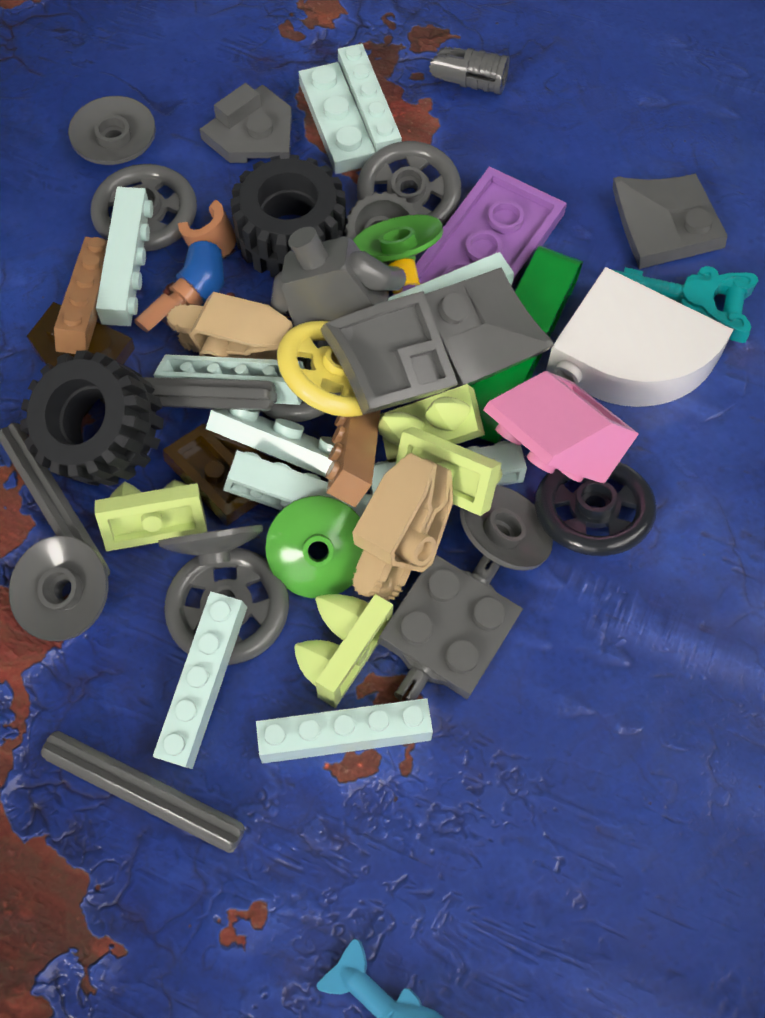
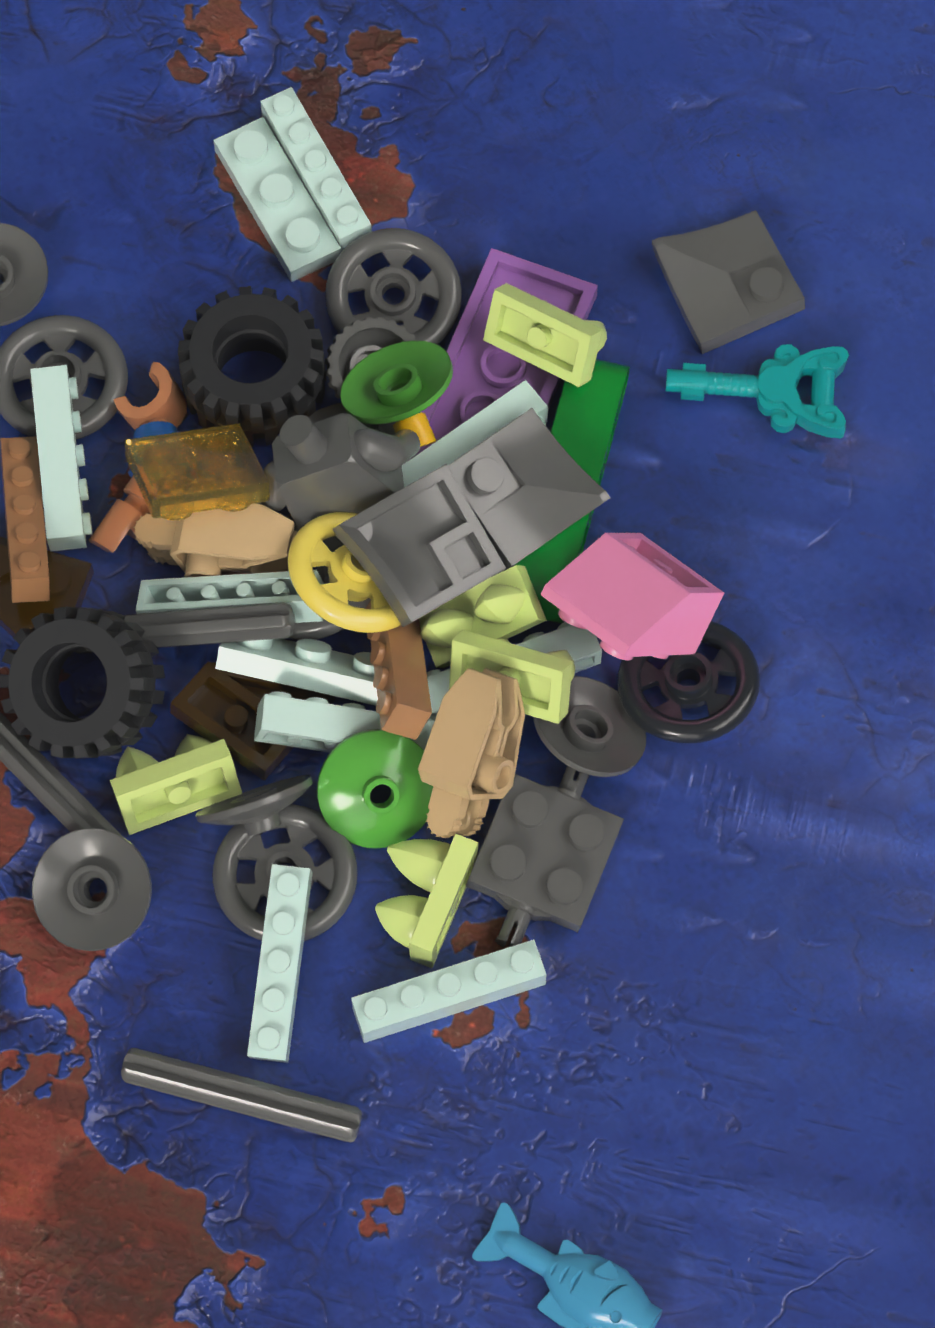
camera: 10 degrees left, 5 degrees up
dark grey plate [200,83,292,163] -> none
dark grey hinge [428,46,510,95] -> none
white brick [546,267,734,407] -> none
none -> clear yellow tile [125,424,270,520]
none -> yellowish green tile [483,283,607,387]

